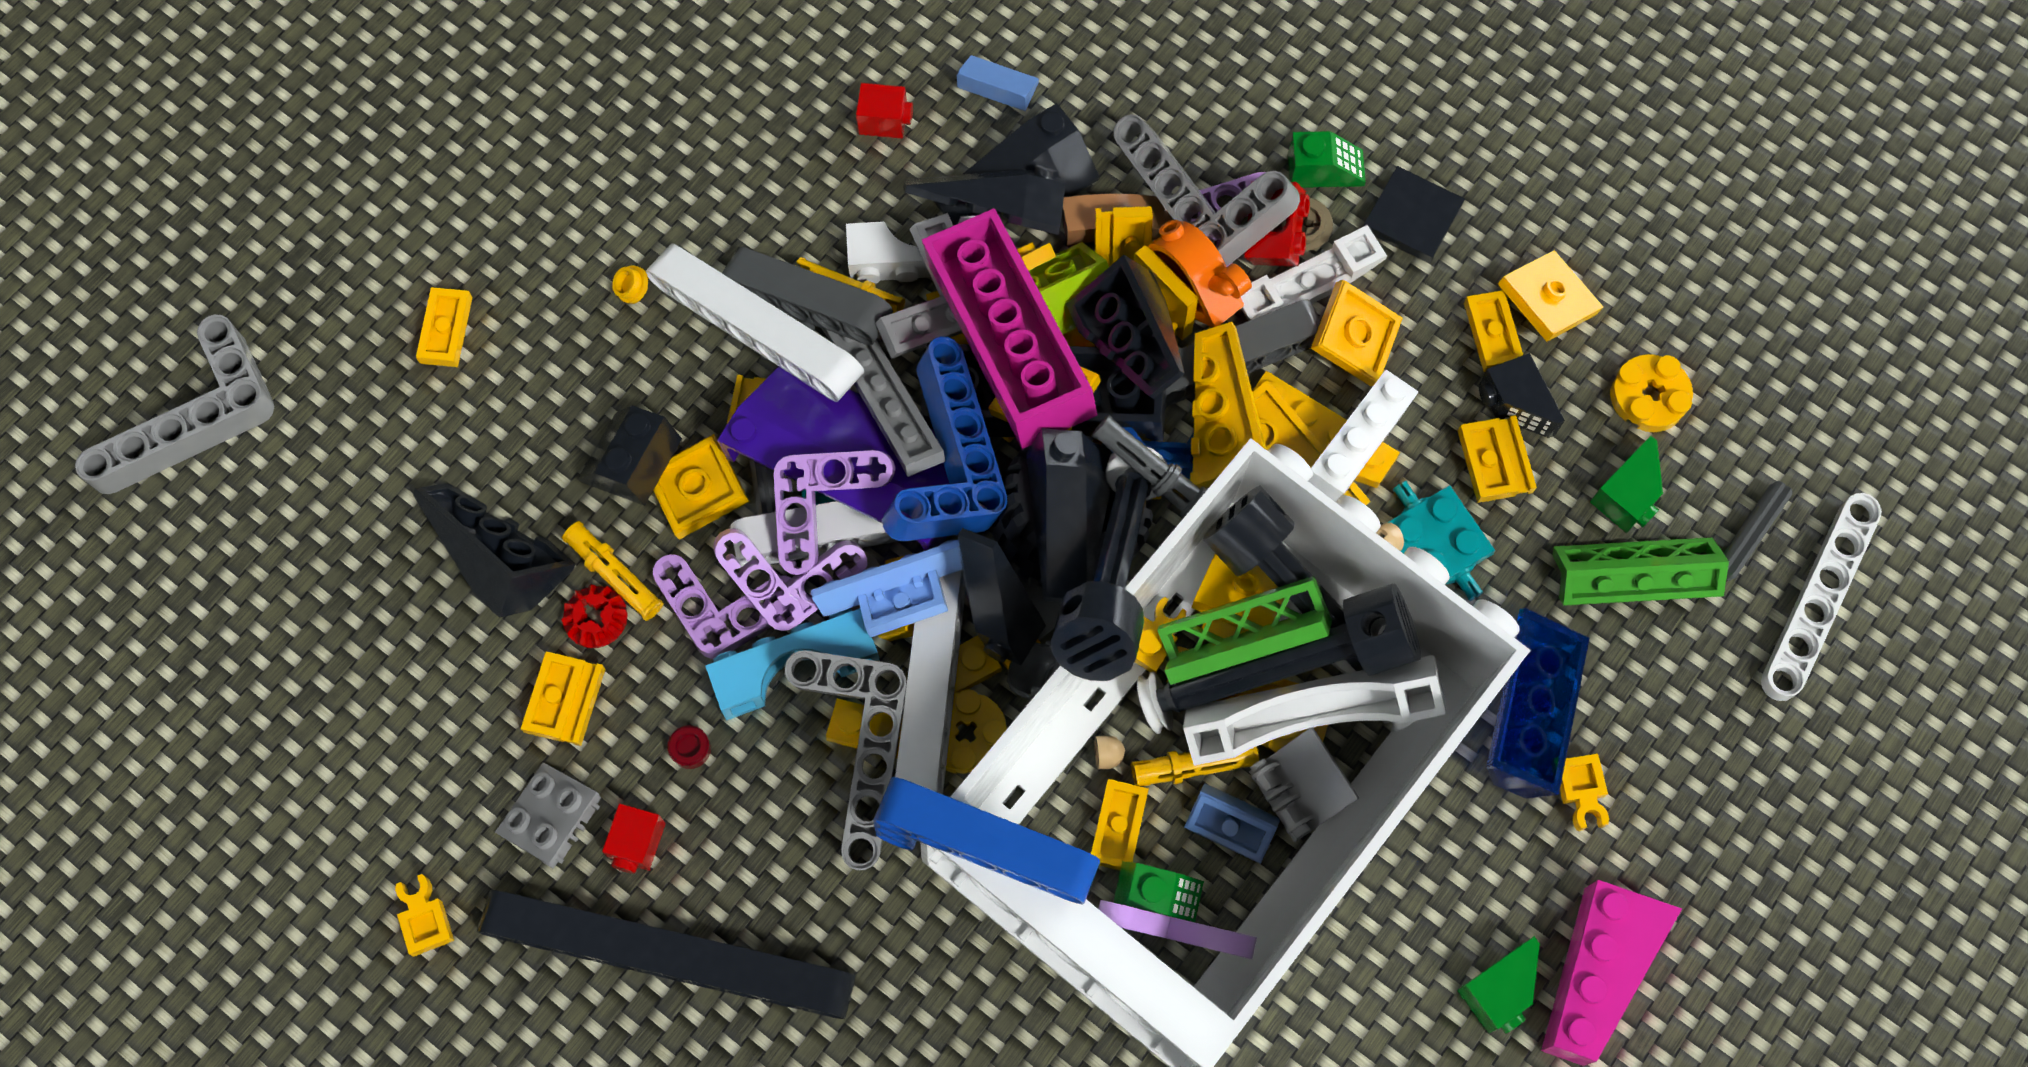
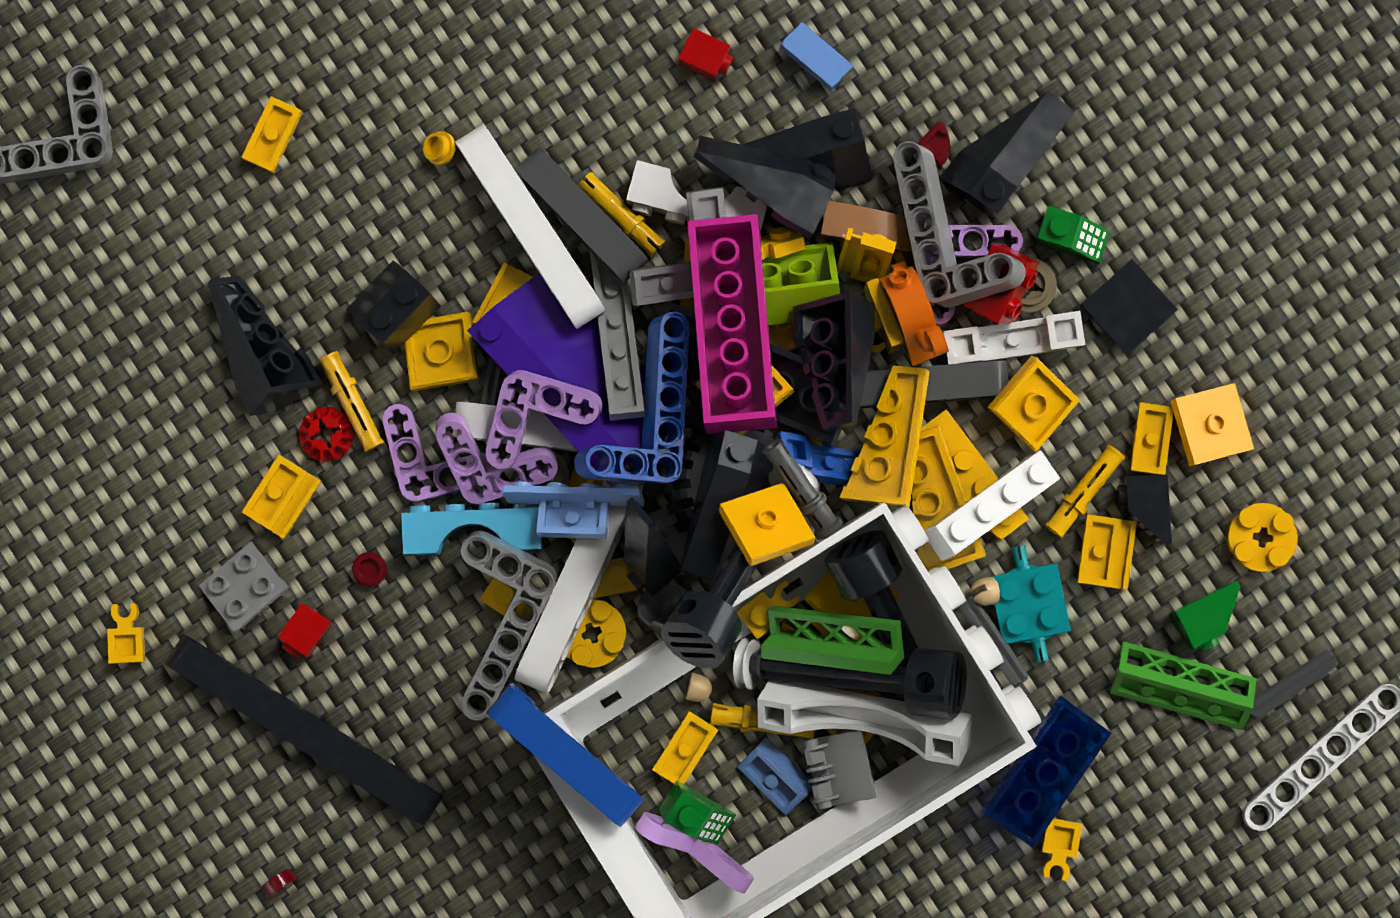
camera: 20 degrees right, 15 degrees up
none -> yellow plate [719,483,816,566]
none -> dark red tile [917,120,950,169]
none -> black wedge [939,91,1075,220]
none -> yellow pin [1045,444,1125,539]

